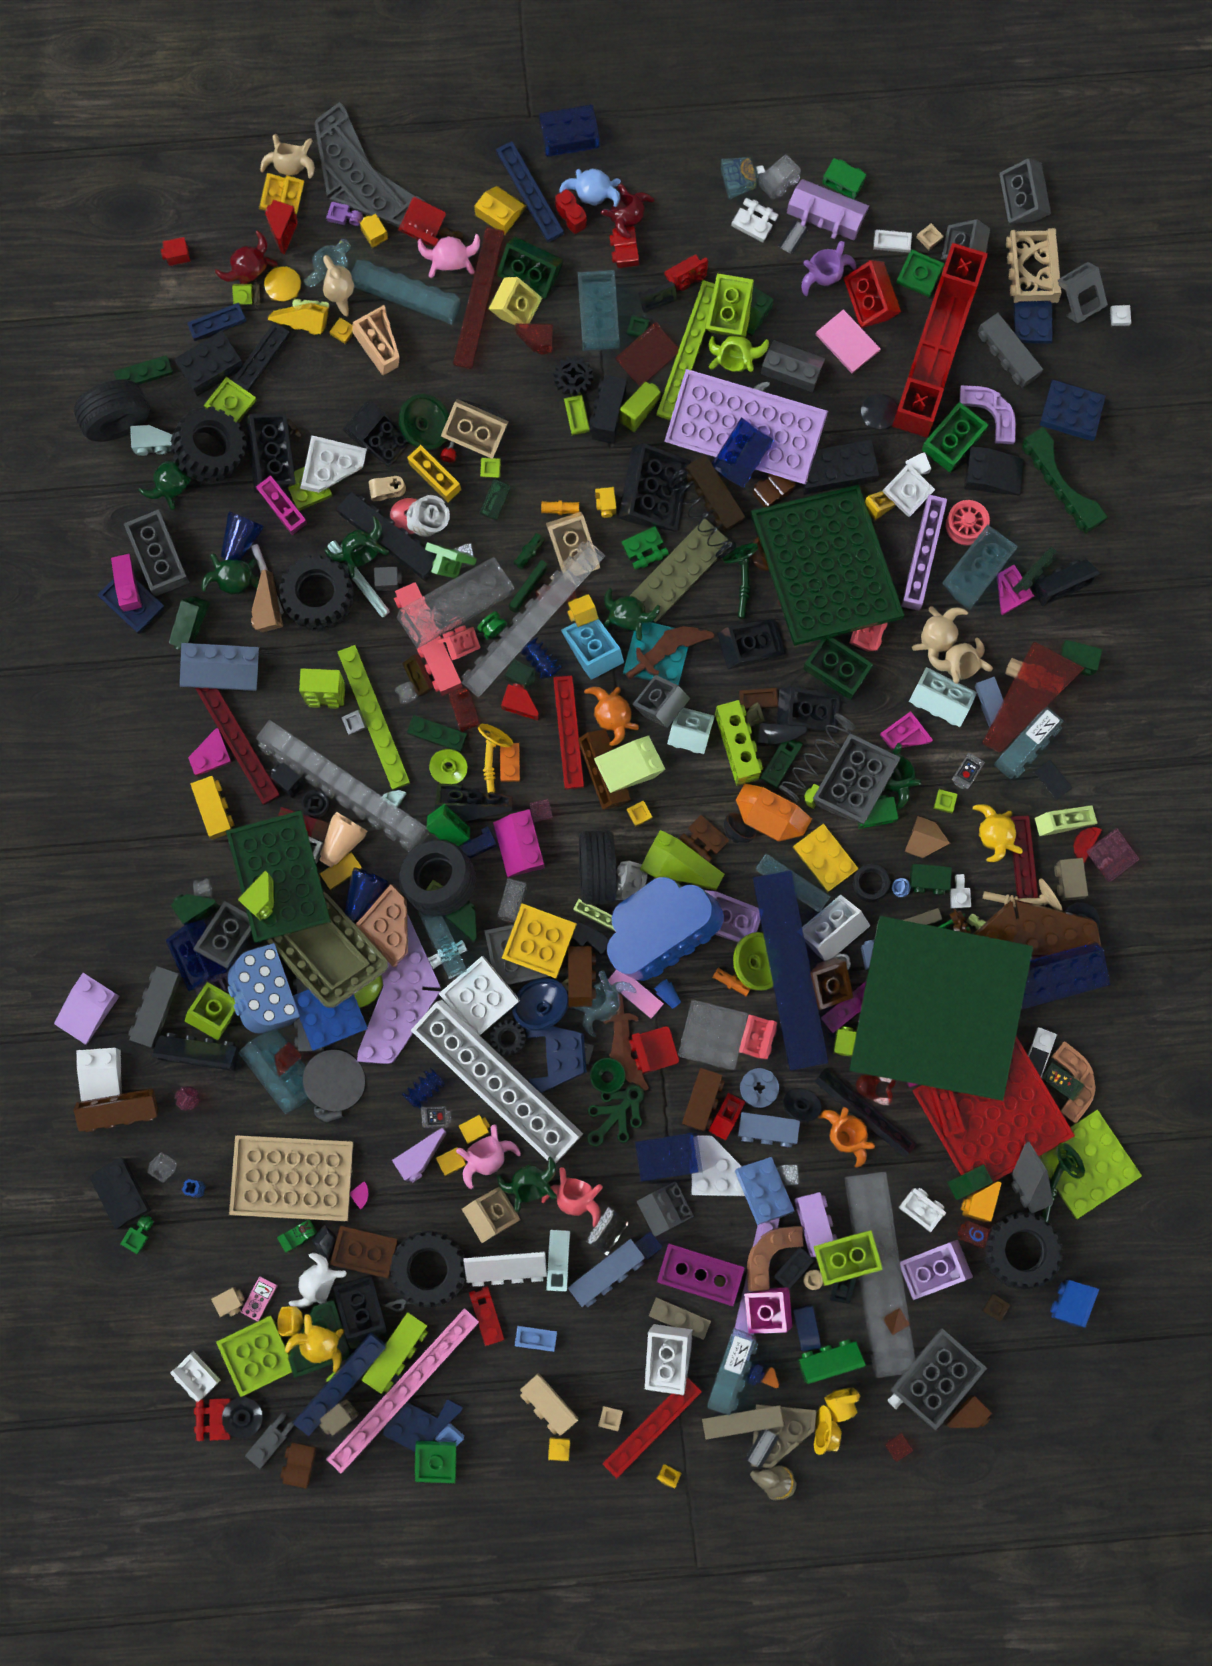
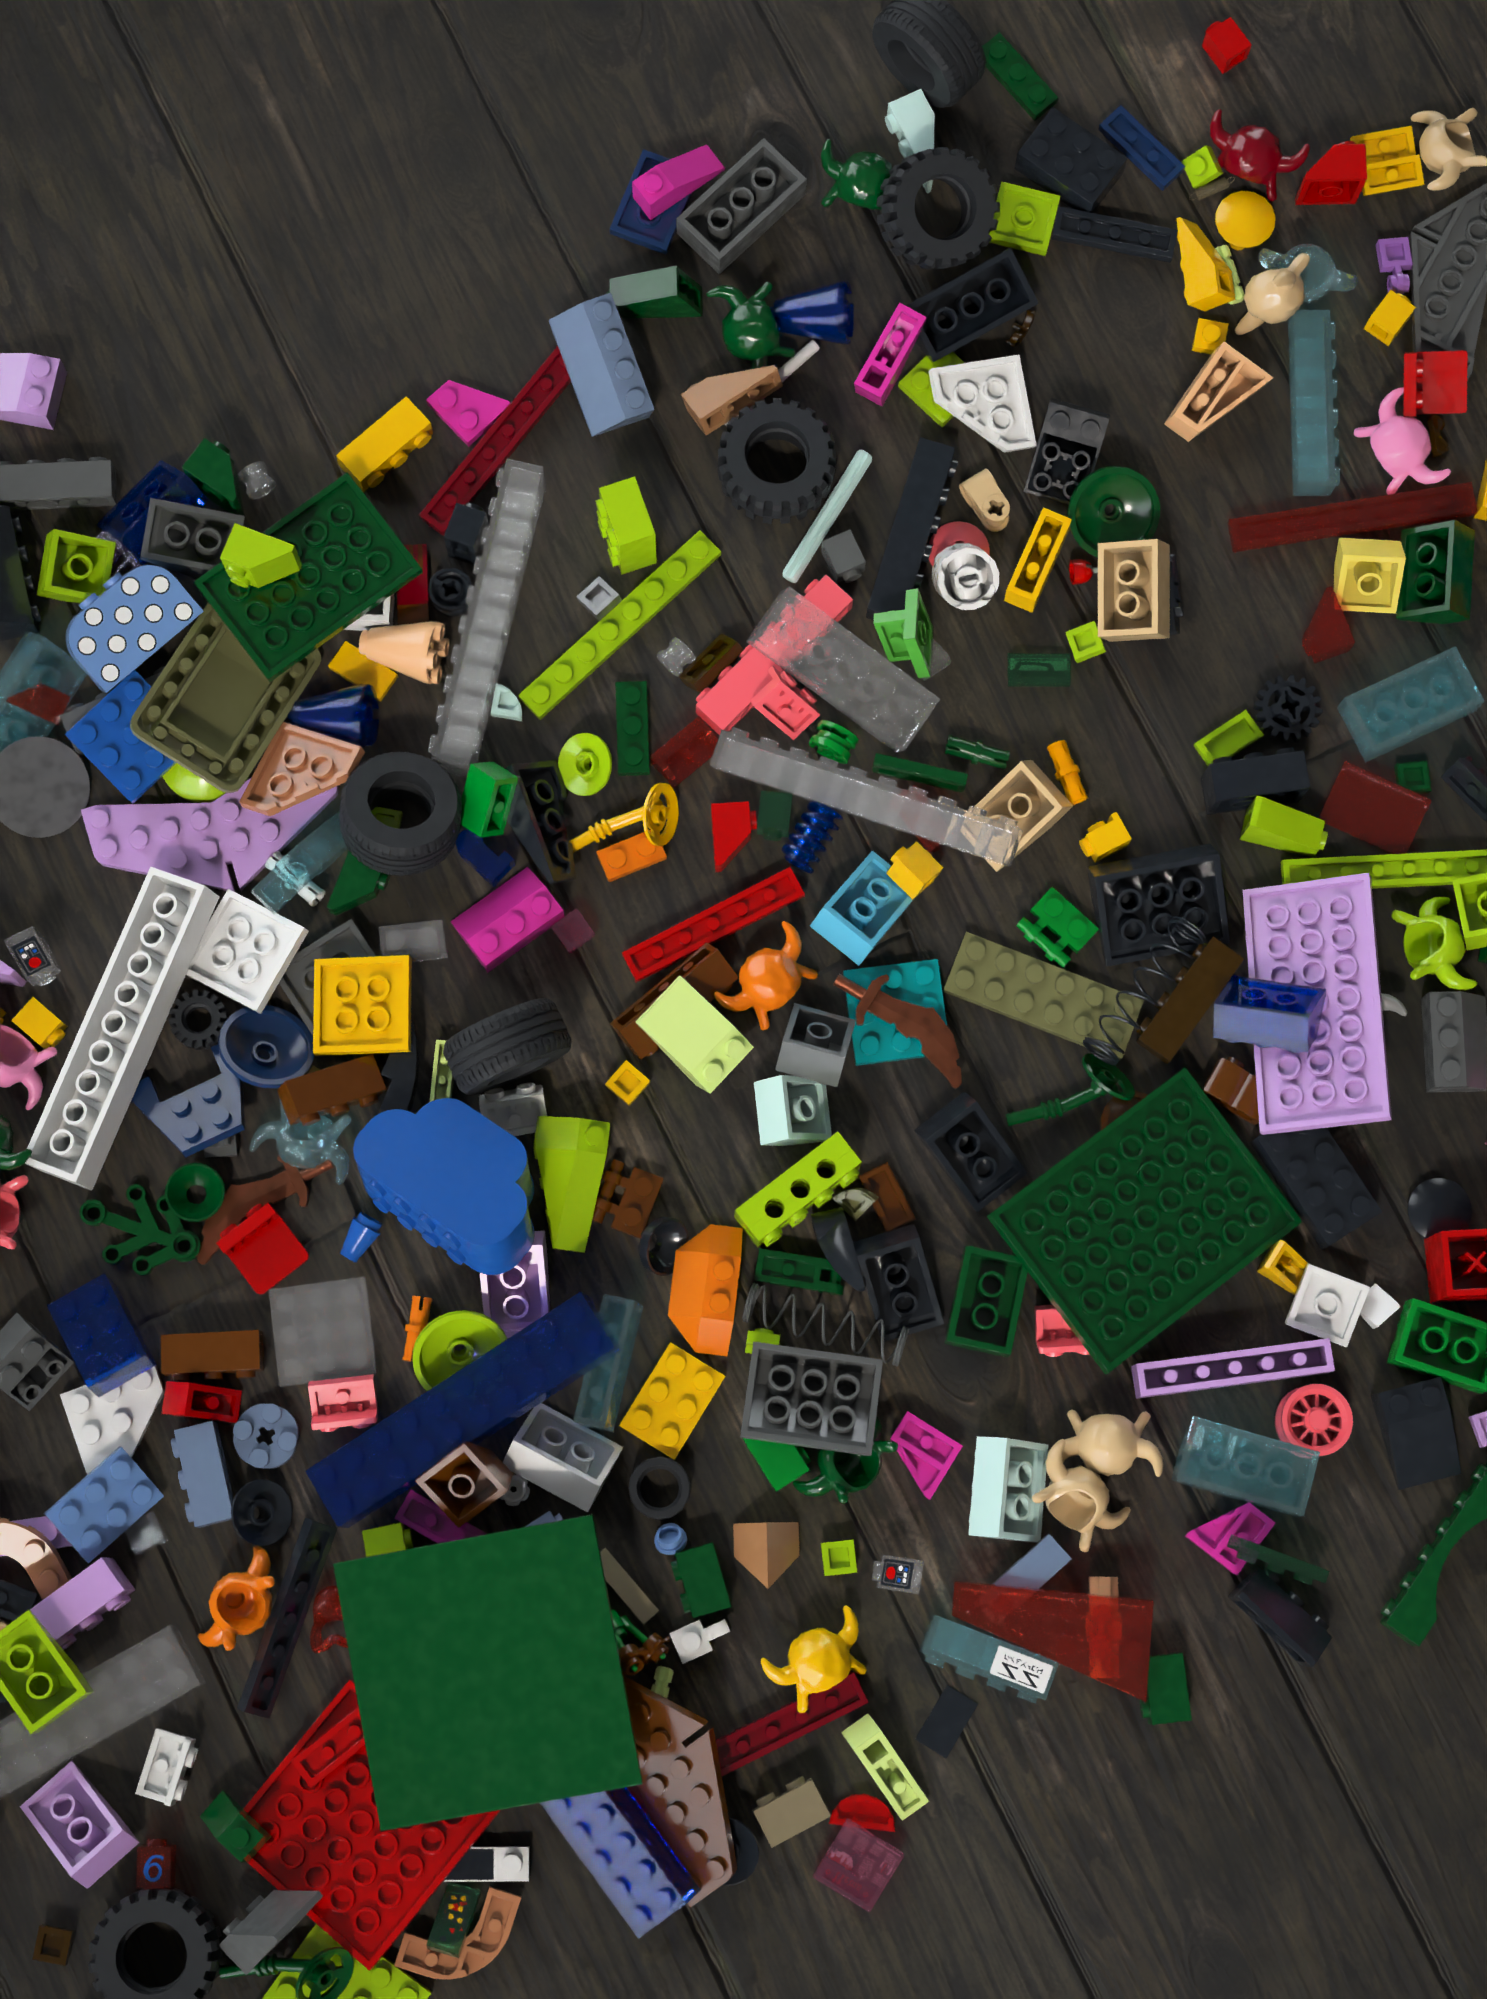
camera: 65 degrees right, 0 degrees up
dark green piece [325,516,389,578] -> none
clear blue piece [402,1067,445,1109] -> none
dark green piece [603,588,660,641] -> none
bright pink tile [607,969,664,1019] -> none
light orange slope [961,1182,1001,1222] -> none
tan dish [983,878,1063,911] -> none

